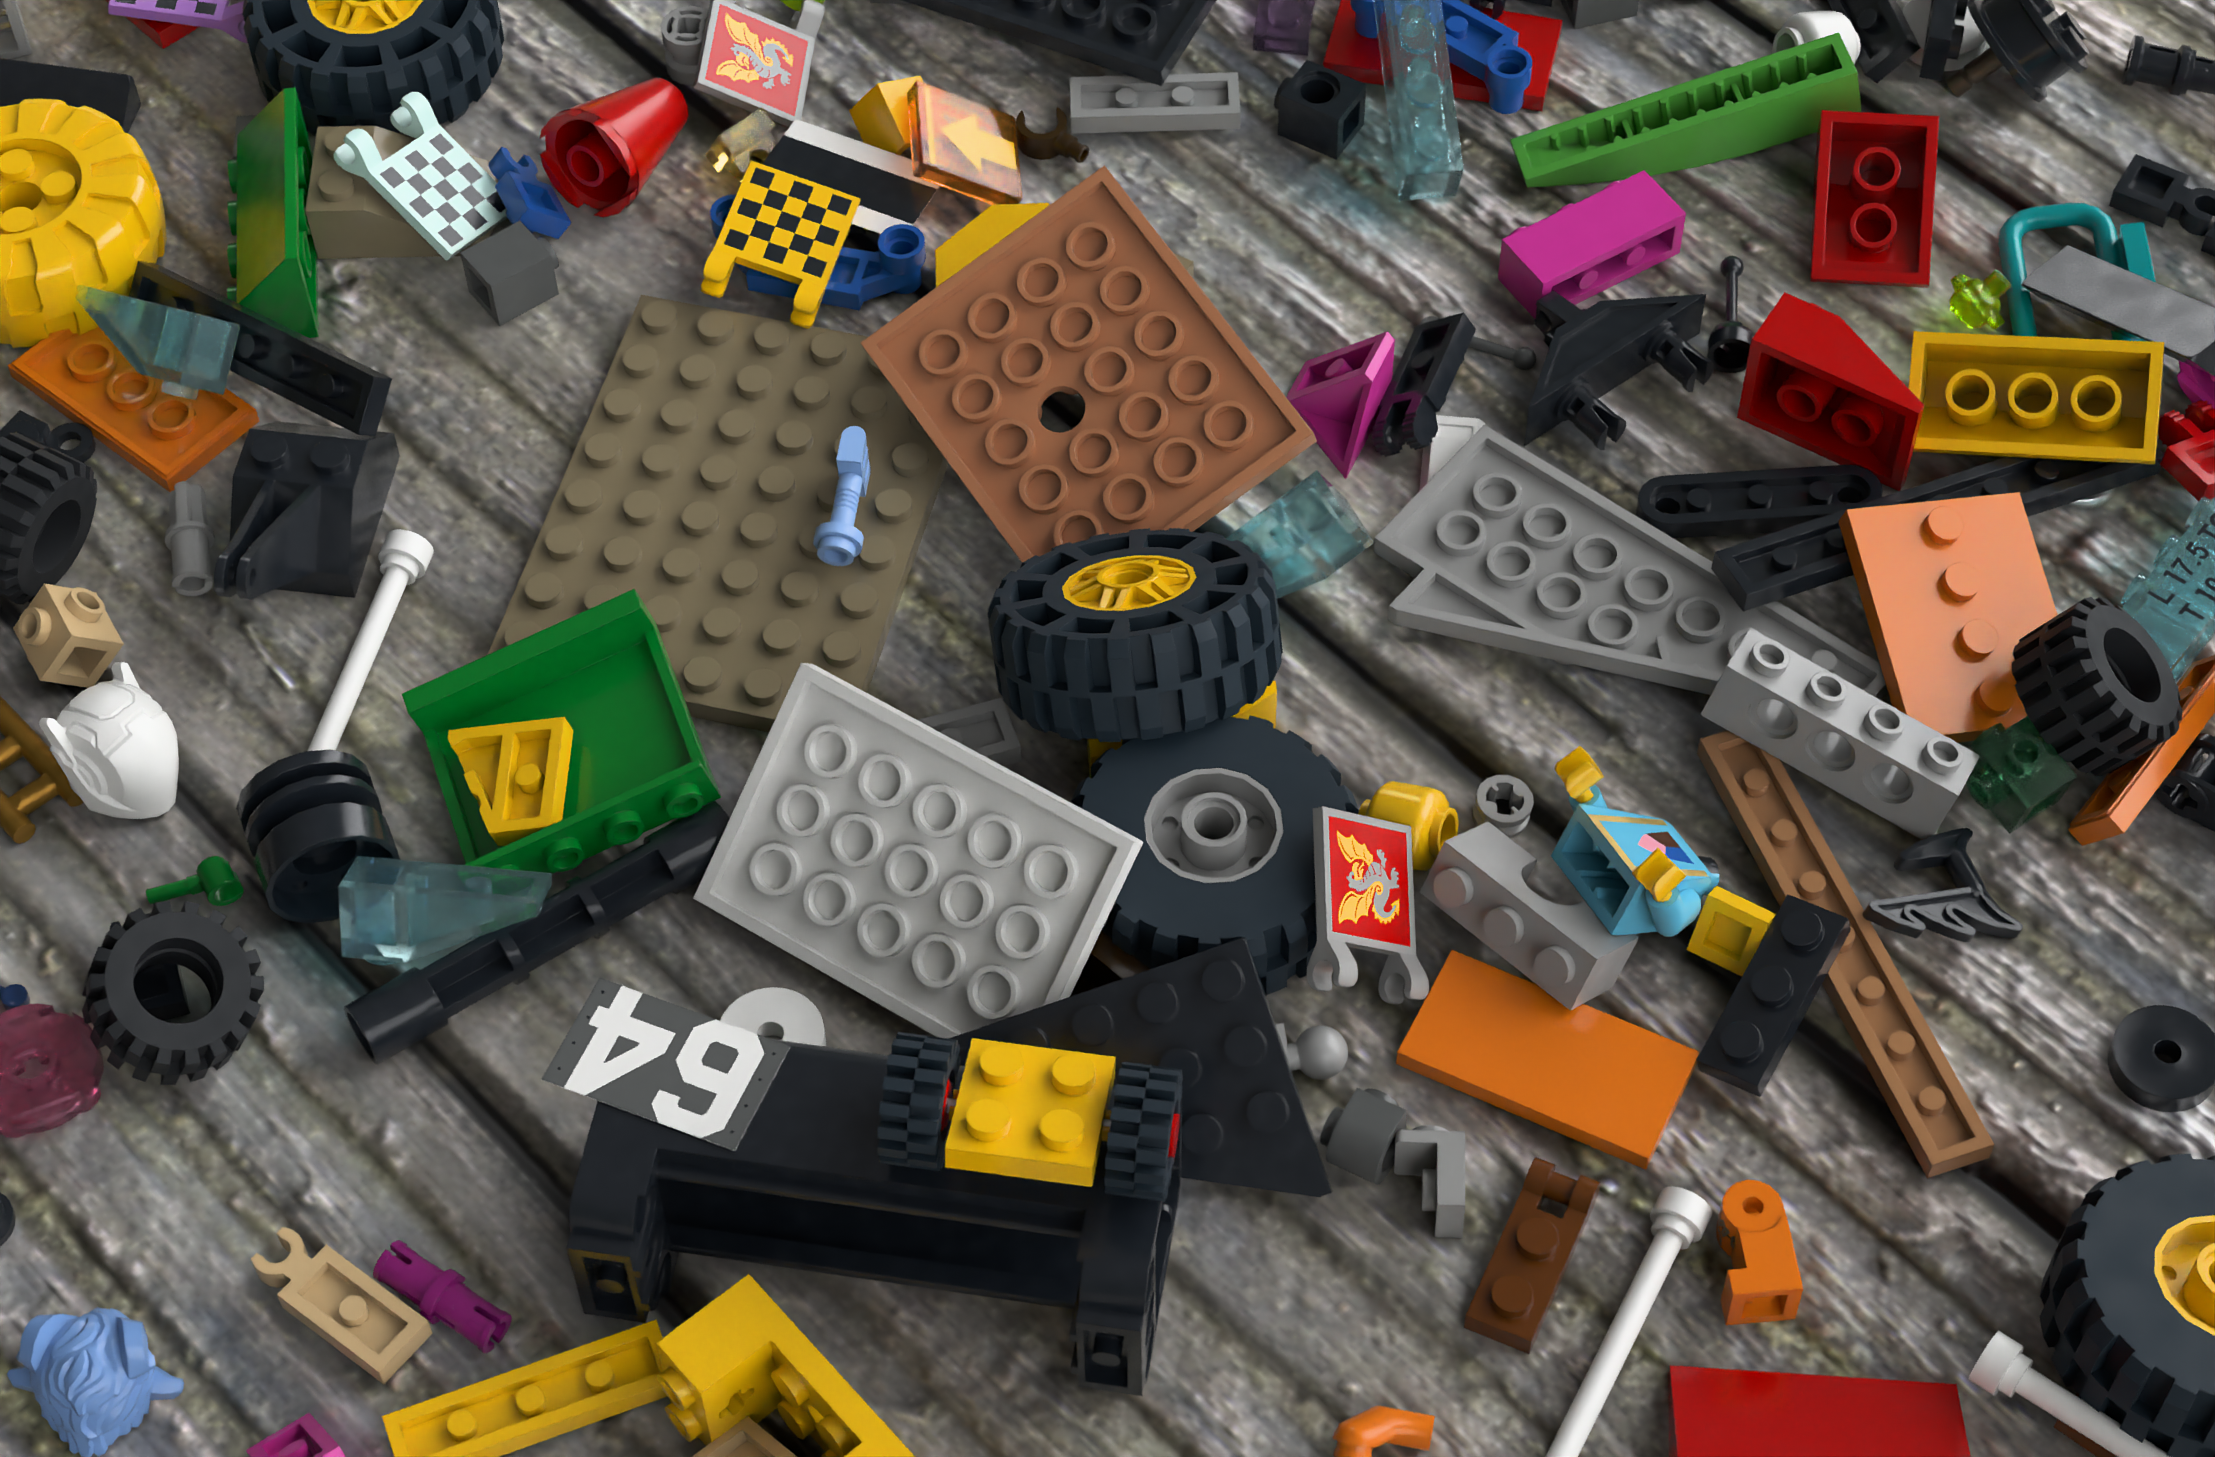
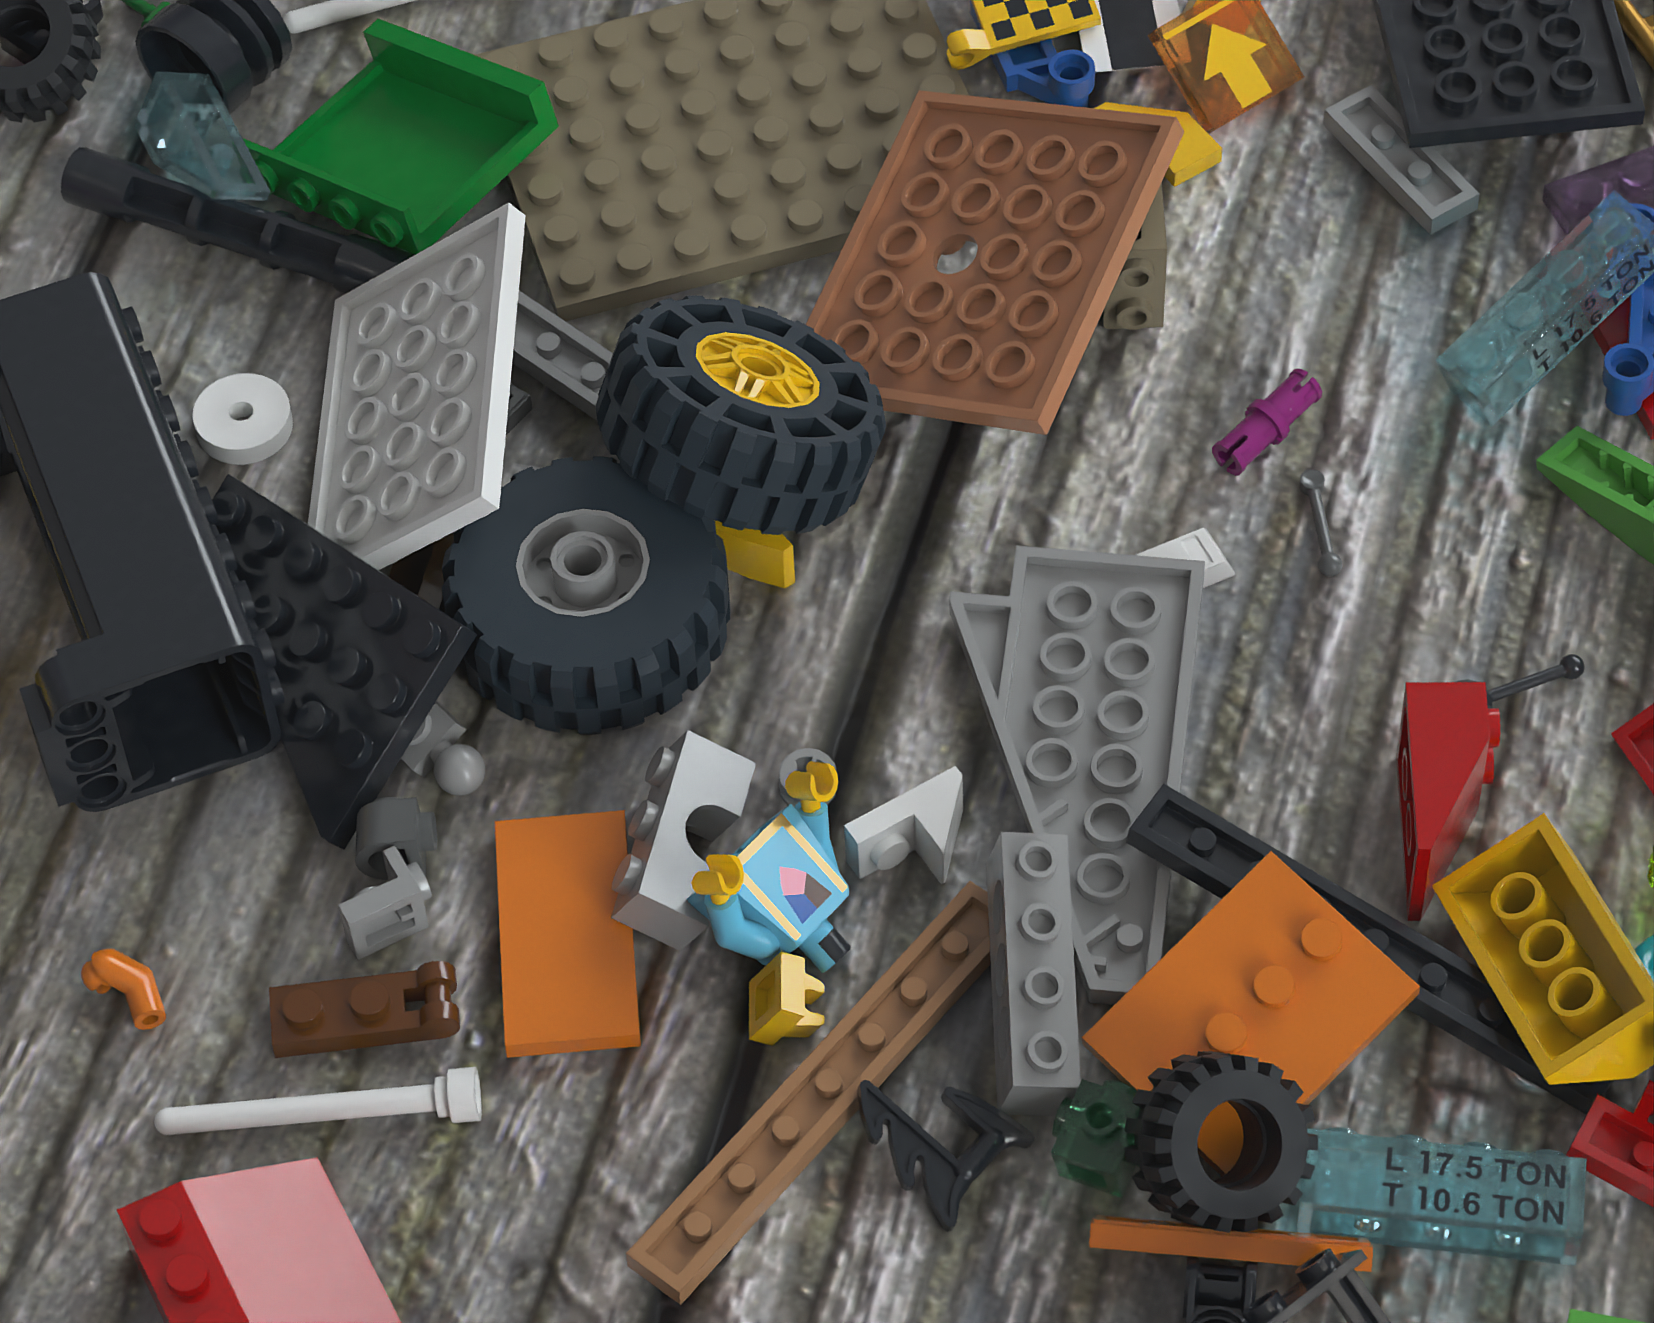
camera: 60 degrees right, 0 degrees up
yellow wing [447,717,574,847] -> none
sticker [541,978,791,1151] -> none
light blue hinge [813,426,870,566] -> none
plate [877,1032,1183,1201] -> none
dark brown piece [1016,107,1089,163] -> none
clear light blue slope [1225,470,1374,599] -> none
black brick [1274,60,1366,160] -> none
dark pink slope [1286,331,1395,479] -> none
flag [1307,806,1429,1005] -> none
yellow head [1358,781,1458,871] -> none
black hinge [1371,312,1476,457] -> none
dark pink brick [1498,170,1686,319] -> none
black connector [1524,291,1715,450] -> none
black plate [1636,465,1883,539] -> none
black plate [1696,894,1851,1097] -> none
orange leg [1716,1180,1803,1326] -> none
none -> white slope [844,766,963,884]
none -> magenta pin [1212,368,1322,476]

